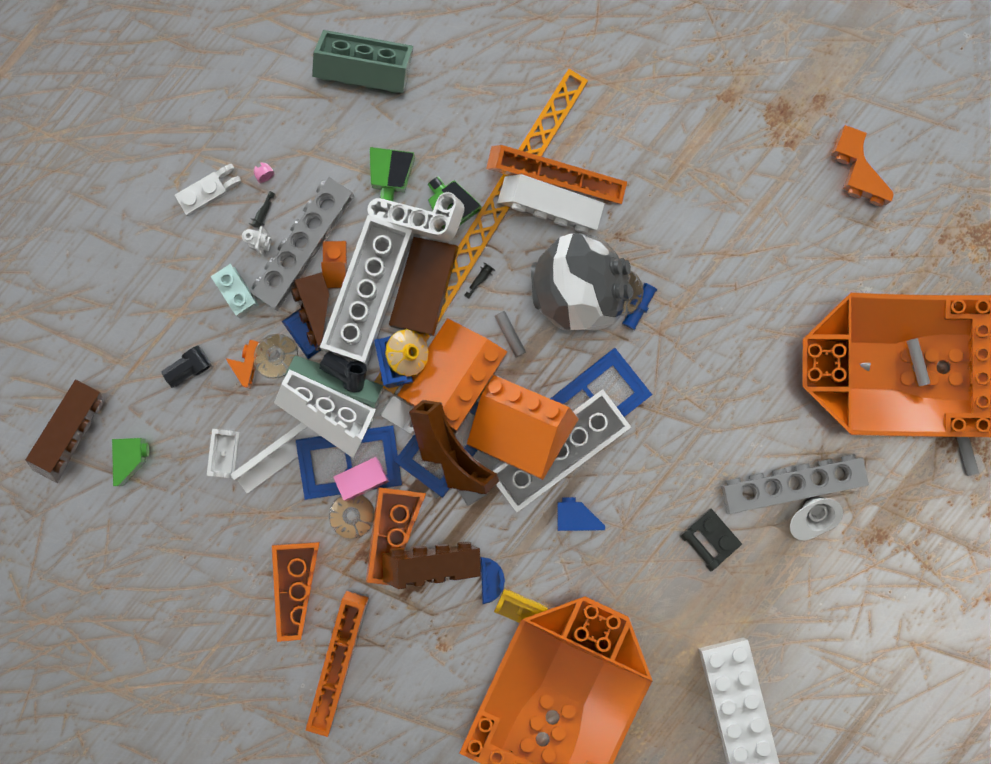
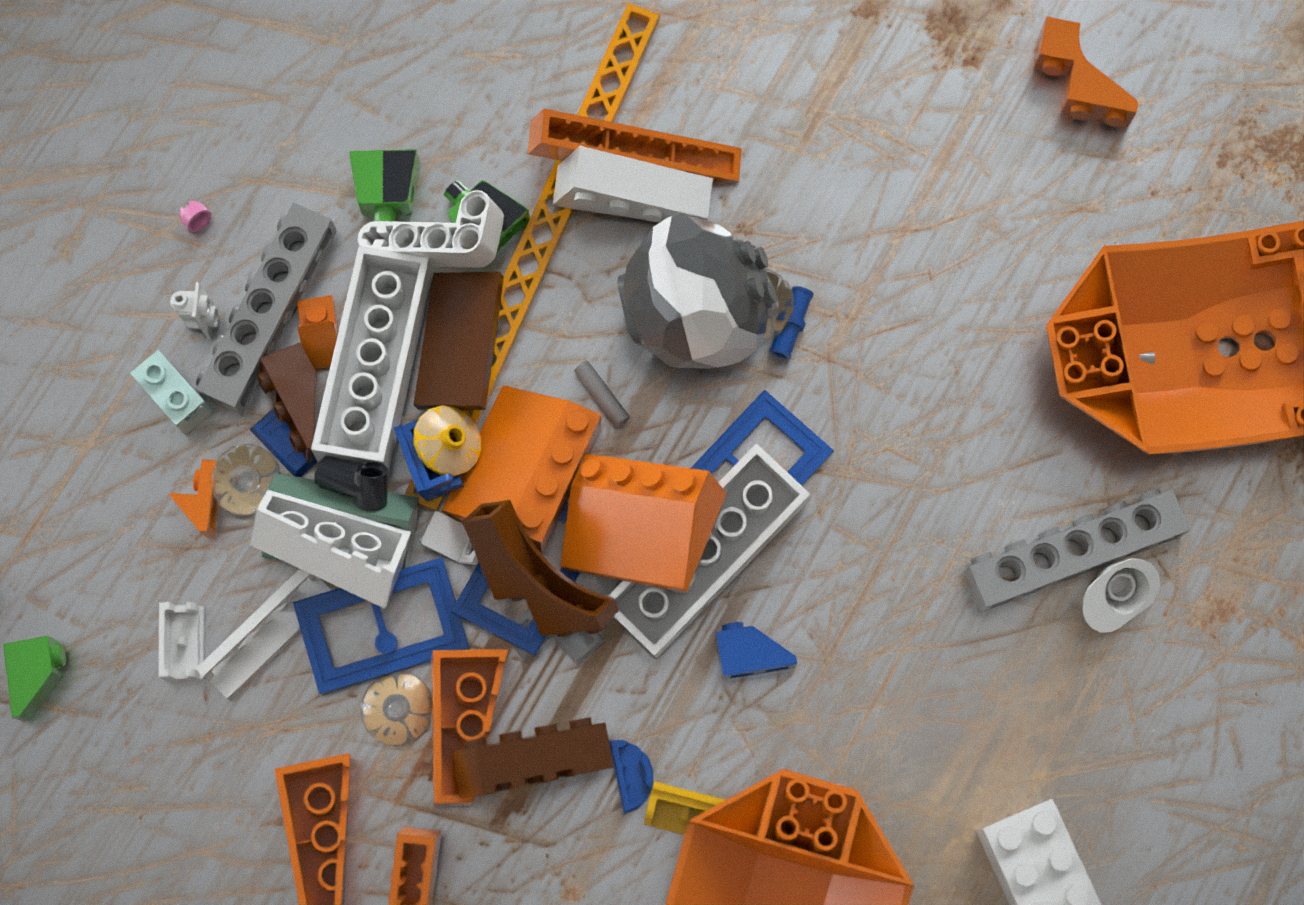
camera: 10 degrees left, 10 degrees down
black piece [161,345,212,388] -> none
white hinge [175,164,241,216] -> none
pearl dark grey piece [249,191,275,229] -> none
sand green slope [312,30,413,93] -> none
bright pink hinge [333,457,389,502] -> none
pearl dark grey piece [464,262,495,299] -> none
pearl dark grey plate [680,508,742,572] -> none
light grey piece [906,338,930,386] -> none

